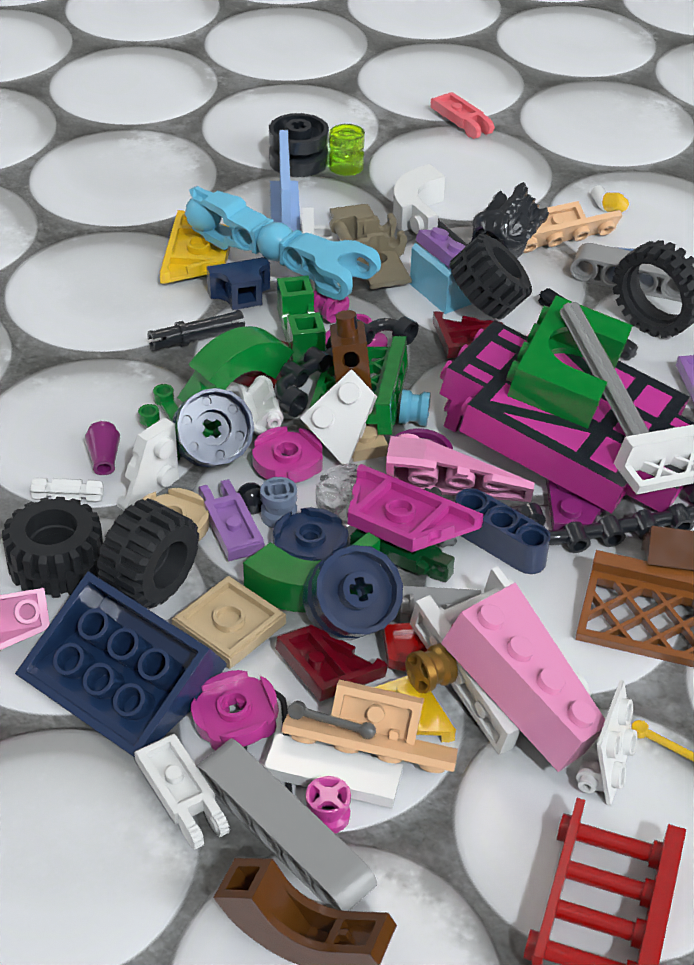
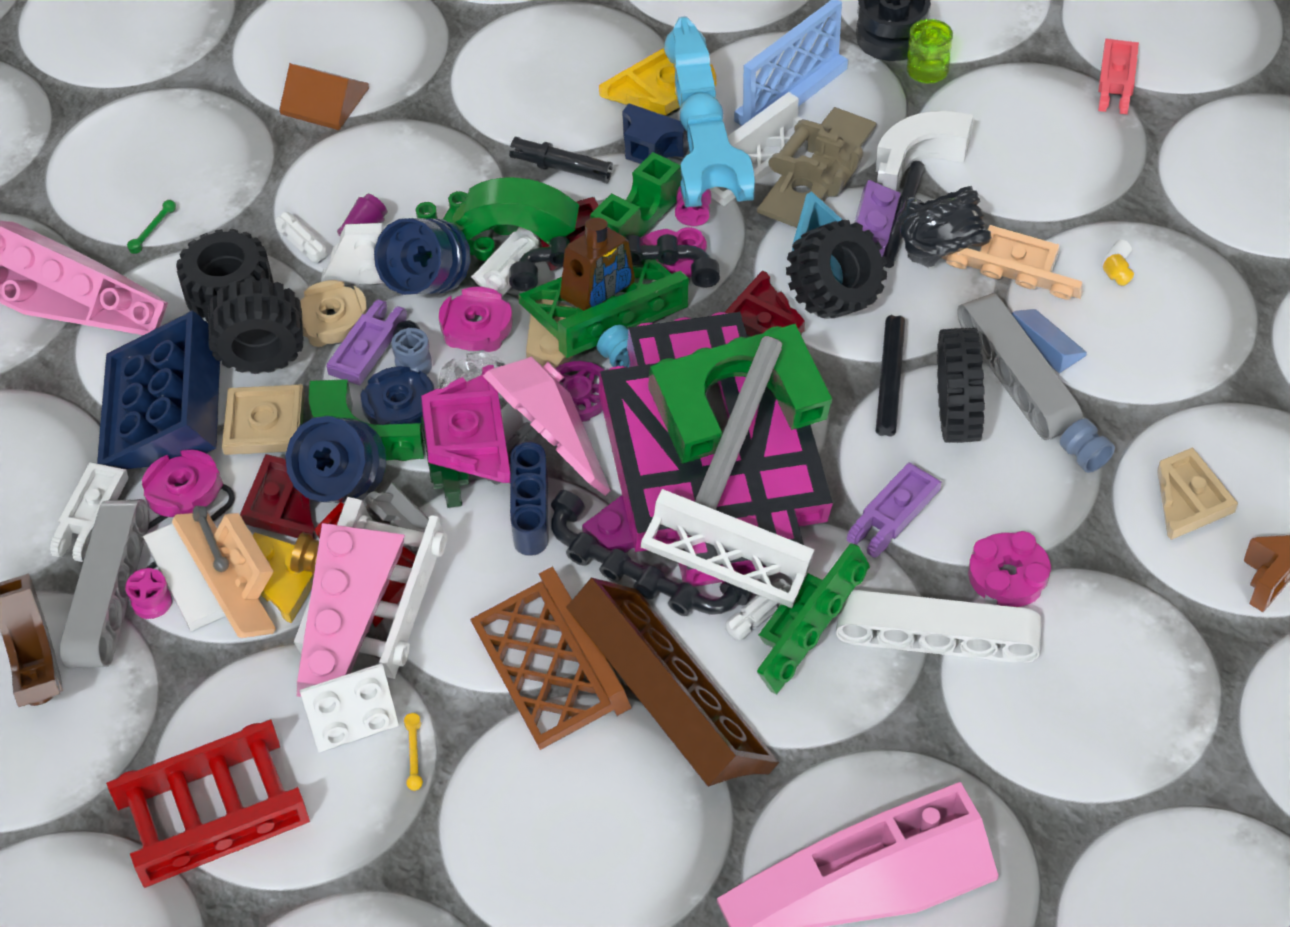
camera: 50 degrees right, 10 degrees up
white wing [300,369,377,468] -> none

